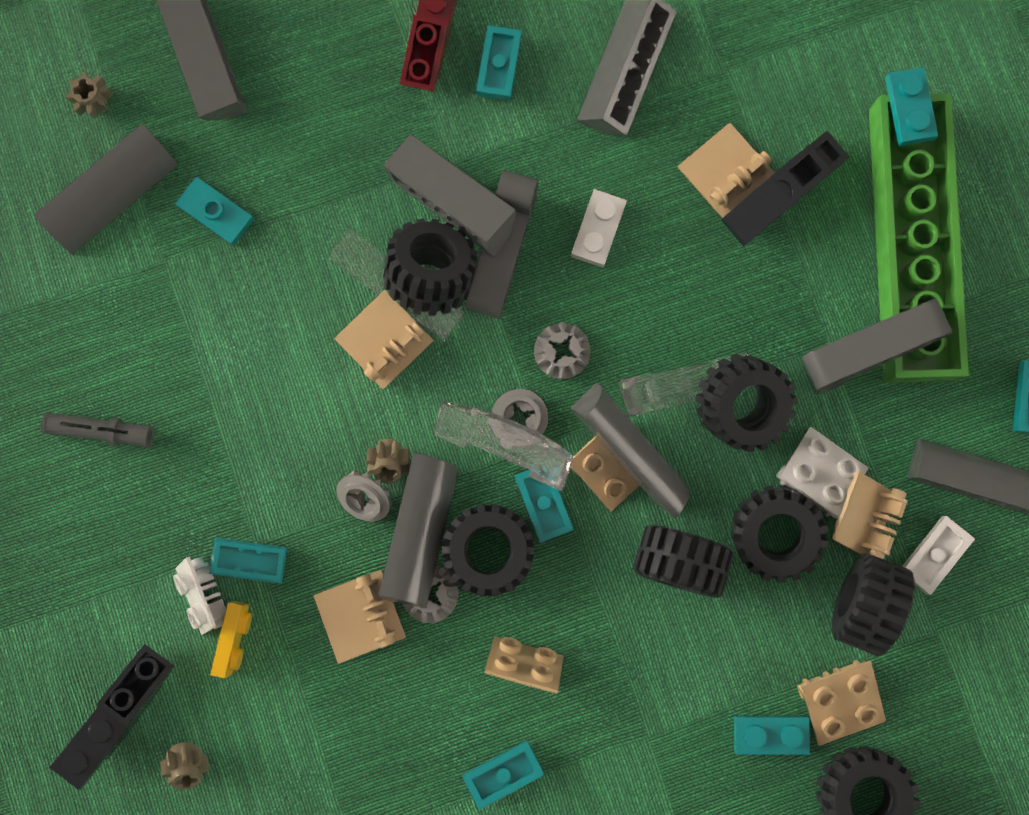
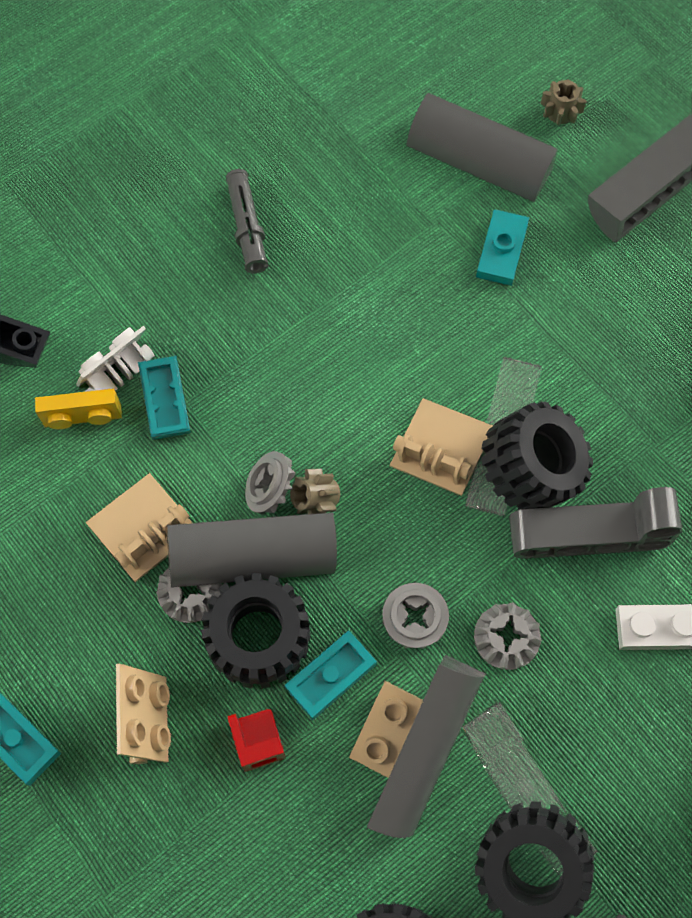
camera: 70 degrees right, 15 degrees down
dark grey brick [383,134,516,257] -> none
clear slope [433,401,574,491] -> none
black tyre [633,525,734,598] -> none
none -> red panel [227,709,286,772]

